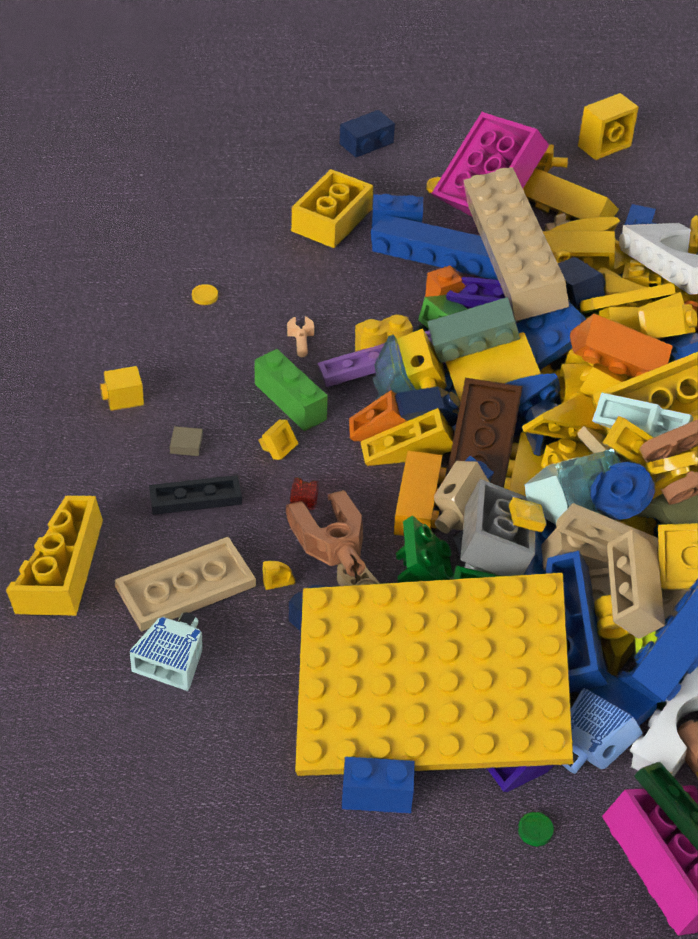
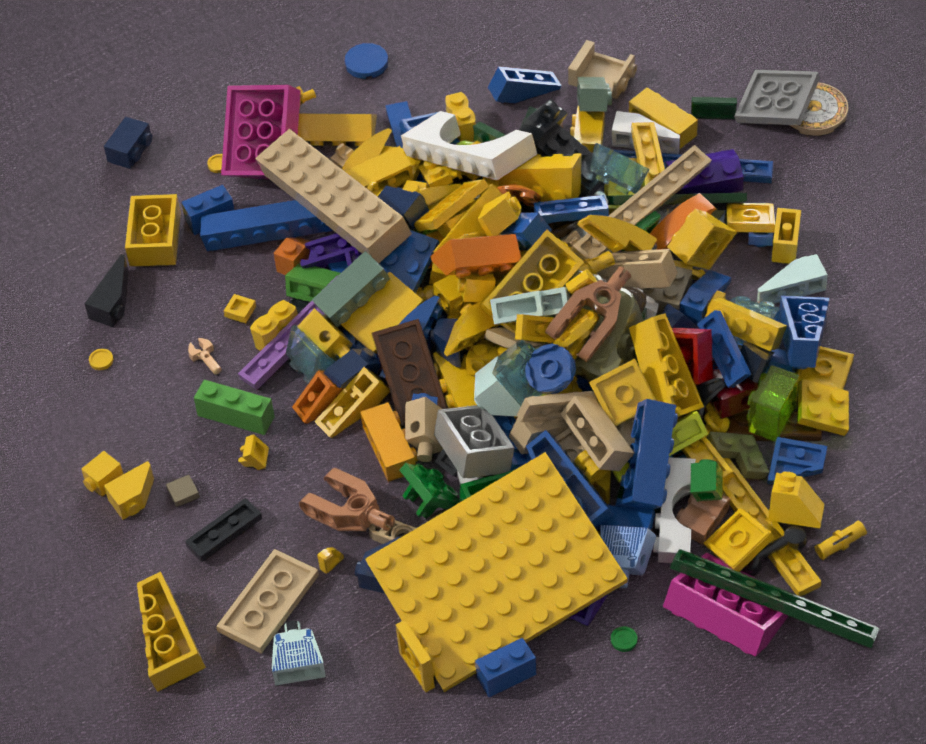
camera: 25 degrees left, 5 degrees up
clear red wheel [290,477,319,510] -> none
yellow tile [509,497,546,532] -> none
yellow brick [578,93,639,160] -> none
none -> black slope [85,254,129,327]
none -> yellow slope [104,461,154,520]
none -> yellow plate [223,294,256,323]
none -> blue tile [345,43,388,79]
none -> yellow plate [395,620,436,693]

